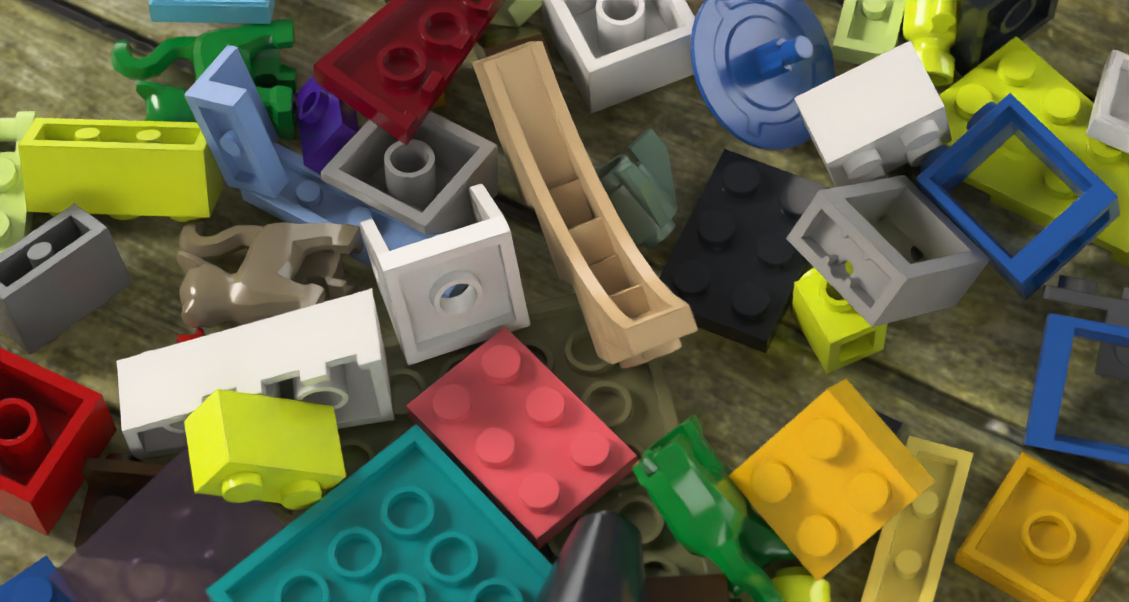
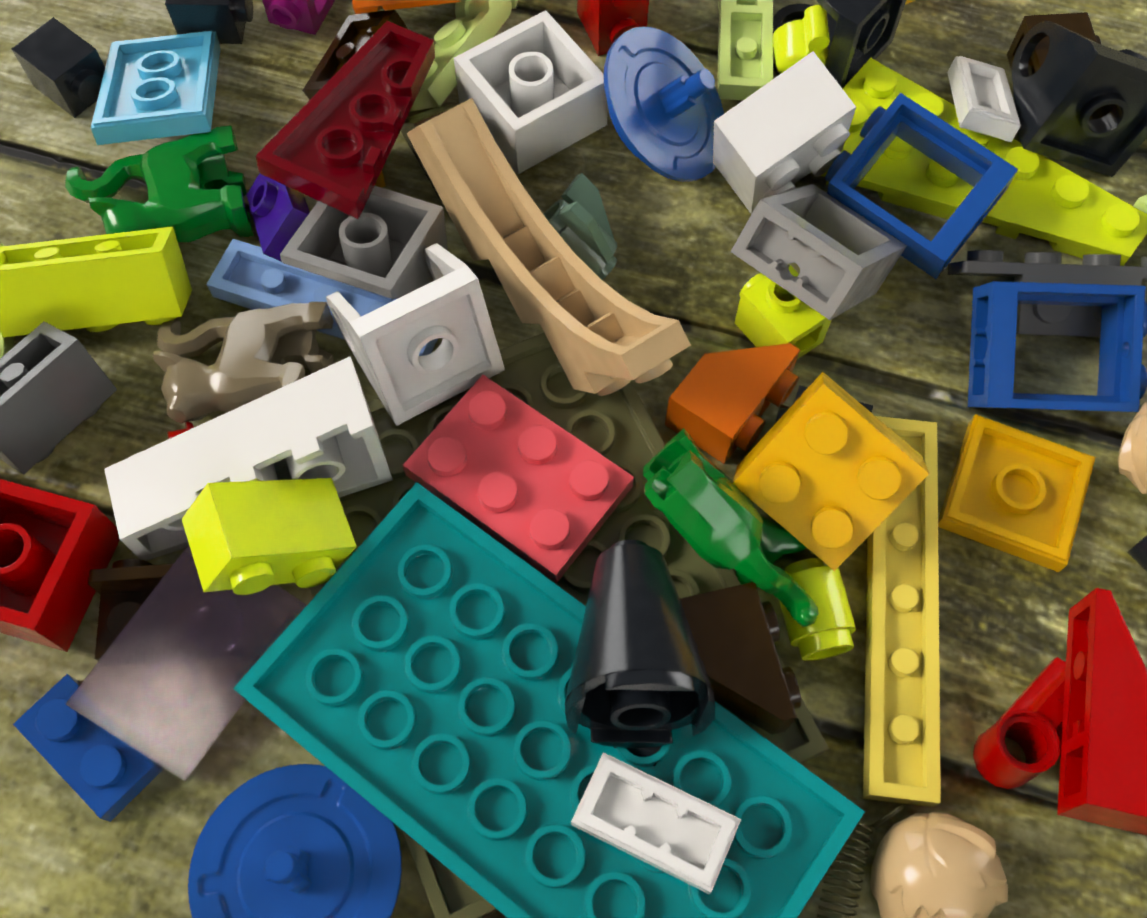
camera: 15 degrees left, 5 degrees up
medium blue panel [184,45,289,198] -> none
black plate [659,149,830,353] -> none
none -> orange slope [665,343,800,464]

